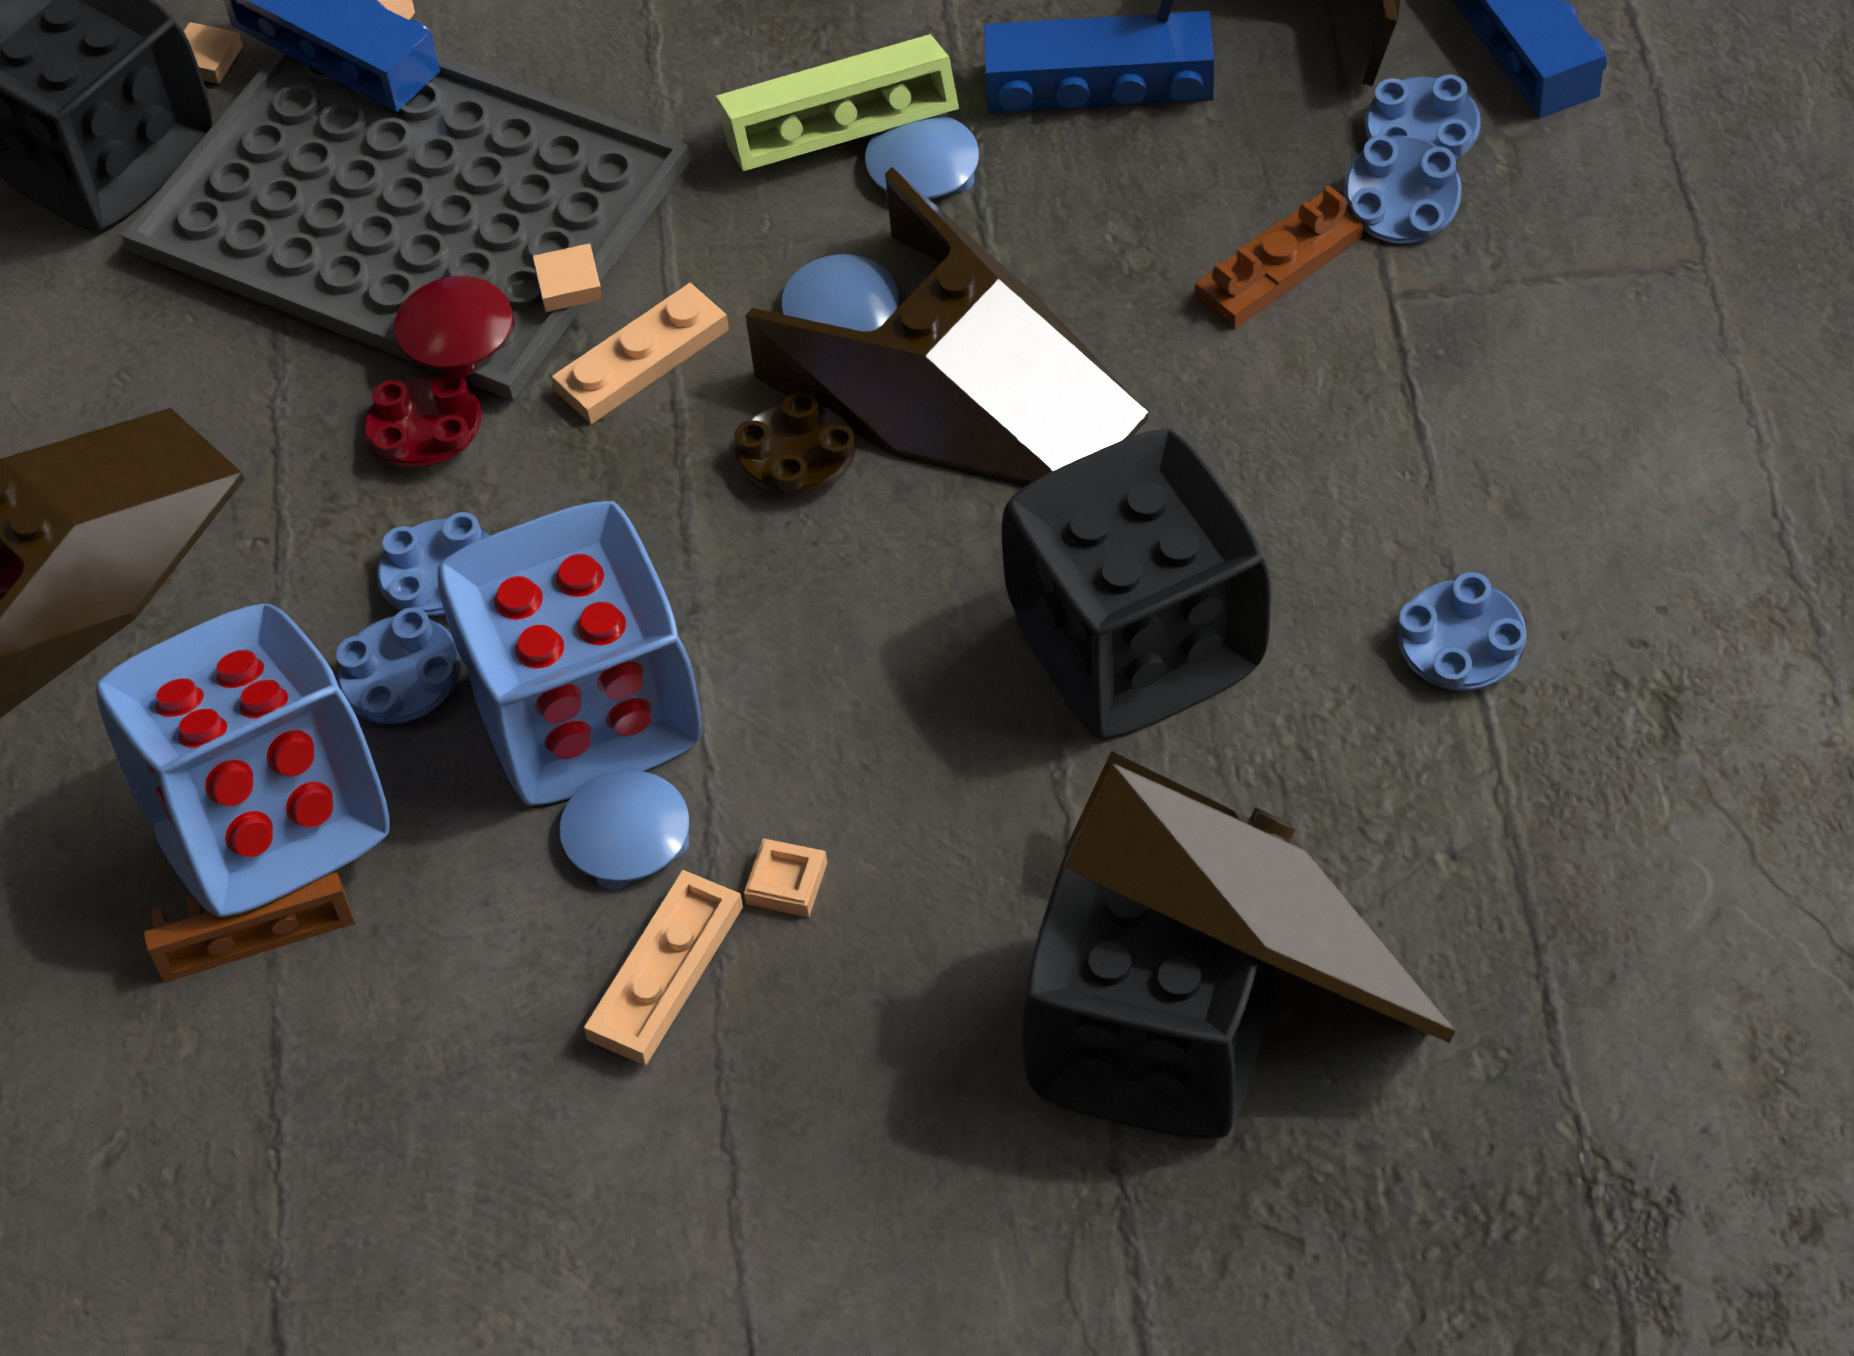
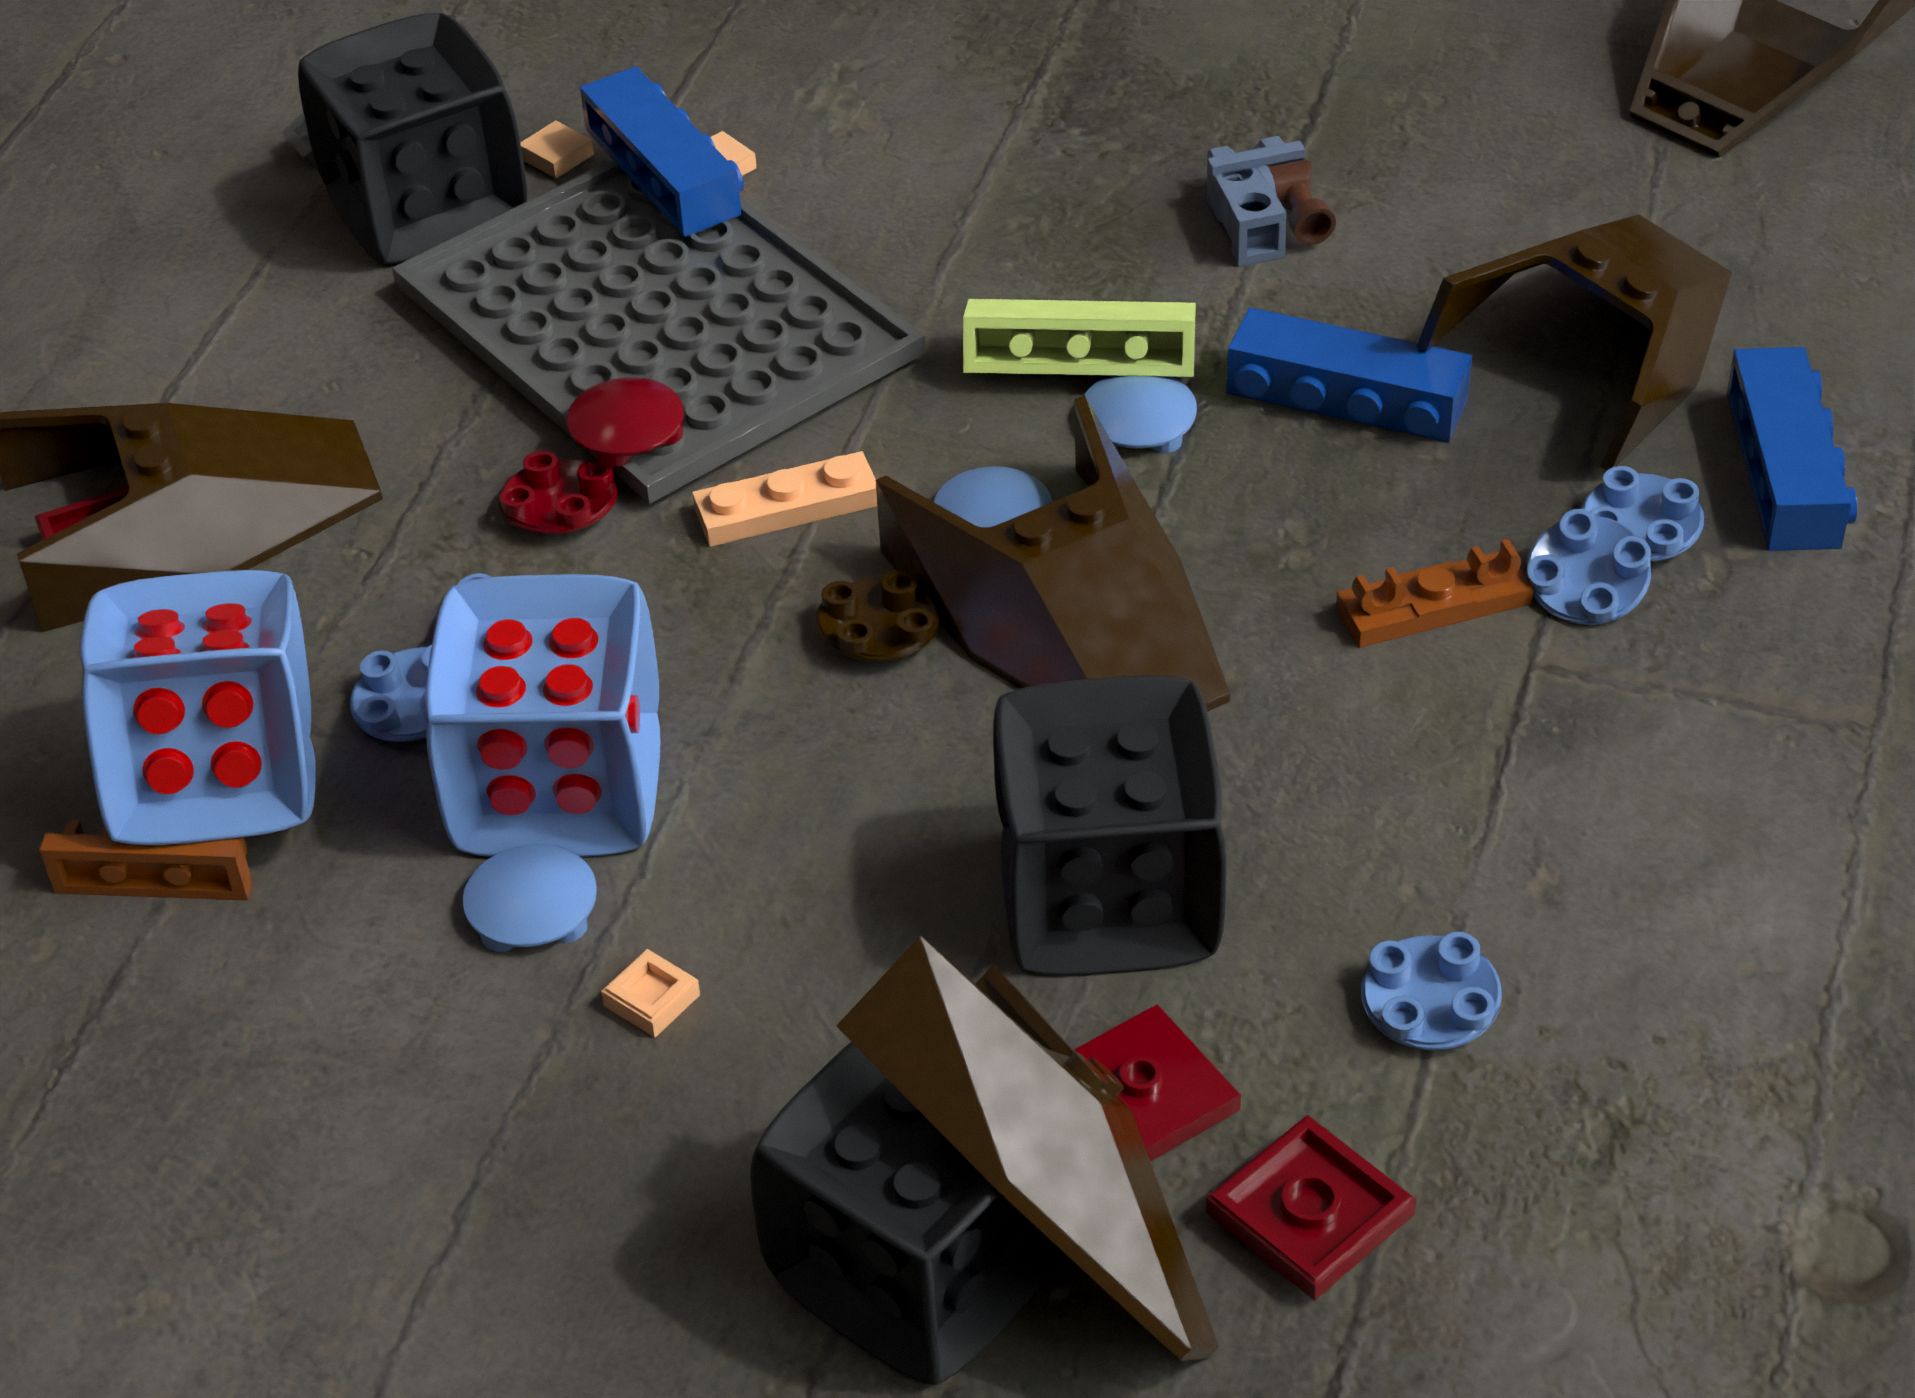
camera: 20 degrees right, 10 degrees down
light nougat tile [533,243,603,312] -> none
light nougat plate [584,870,743,1066] -> none
none -> dark red plate [1074,1004,1241,1161]
none -> dark red plate [1206,1115,1416,1301]

